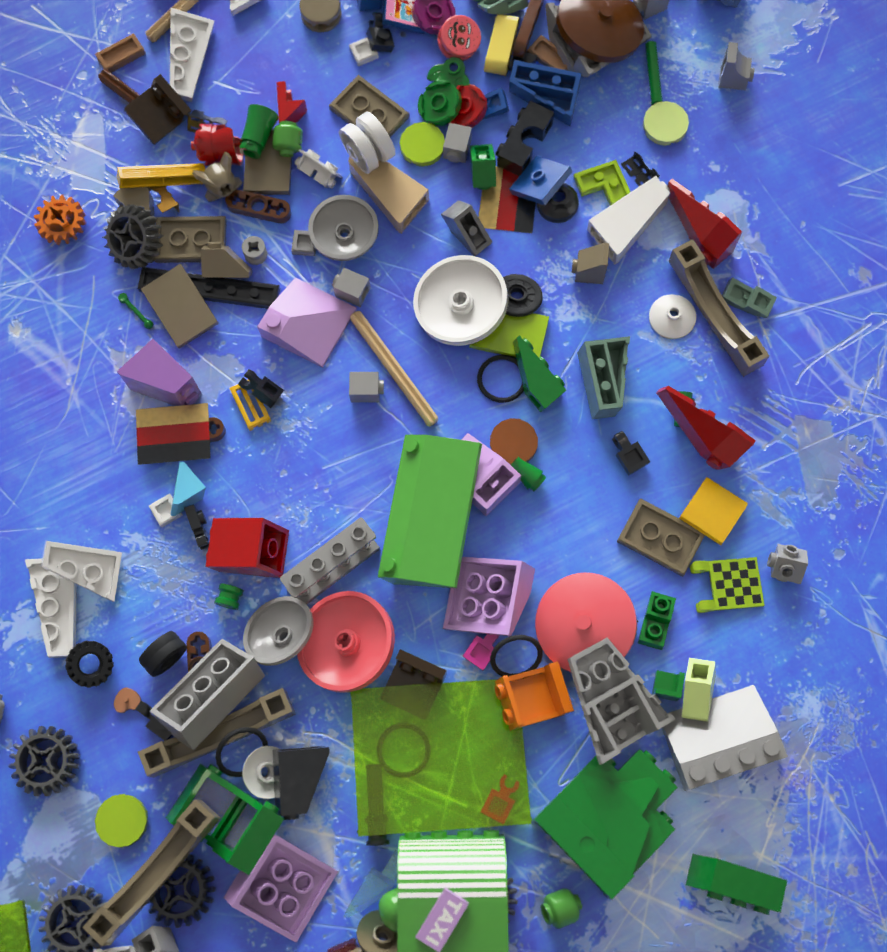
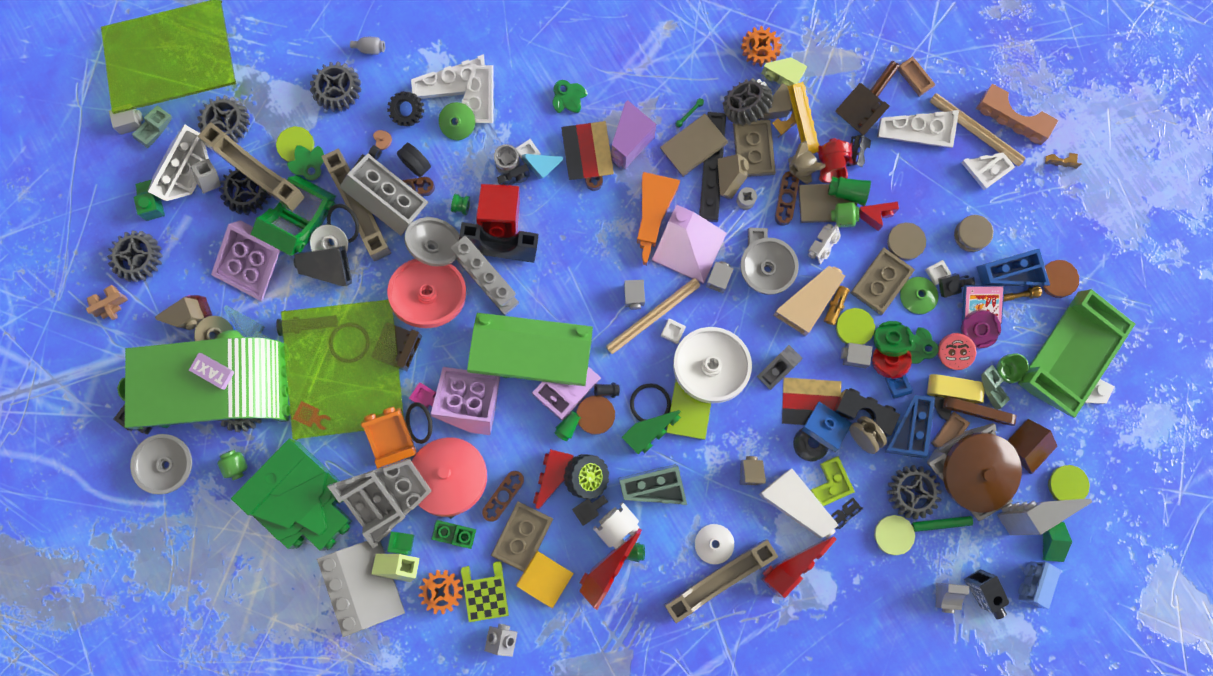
camera: 80 degrees right, 5 degrees up
yellow tile [230,380,271,431] -> none
black plate [238,369,284,408] -> none
white wheel [339,112,396,174] -> none
green arch [470,144,496,190] -> none
black wheel [503,274,543,317] -> none
green wedge [685,854,787,915] -> none
sand green slope [722,277,777,318] -> none
none -> green plate [287,145,324,181]
none -> orange gear [419,570,463,614]
none -> bright green dish [439,102,475,140]
none -> black arch [459,222,539,263]
none -> reddish brown beam [482,471,524,522]
none -> light grey wheel [494,144,520,175]
none -> red slope [533,449,574,509]
none -> green plate [552,80,588,113]
none -> black wheel [564,454,609,499]
none -> white brick [593,502,639,549]
none -> black pin [594,382,620,398]
none -> orange piece [637,172,680,265]
none -> white tile [660,319,686,345]
none -> yellowish green slope [761,58,807,86]
none -> pearl gold pin [824,286,850,325]
none -> dark tan head [849,416,887,454]
none -> dark tan tile [887,222,926,261]
none -> dark grey gear [887,465,942,519]
none -> bright green dish [900,277,939,314]
none -> black torso [964,569,1009,620]

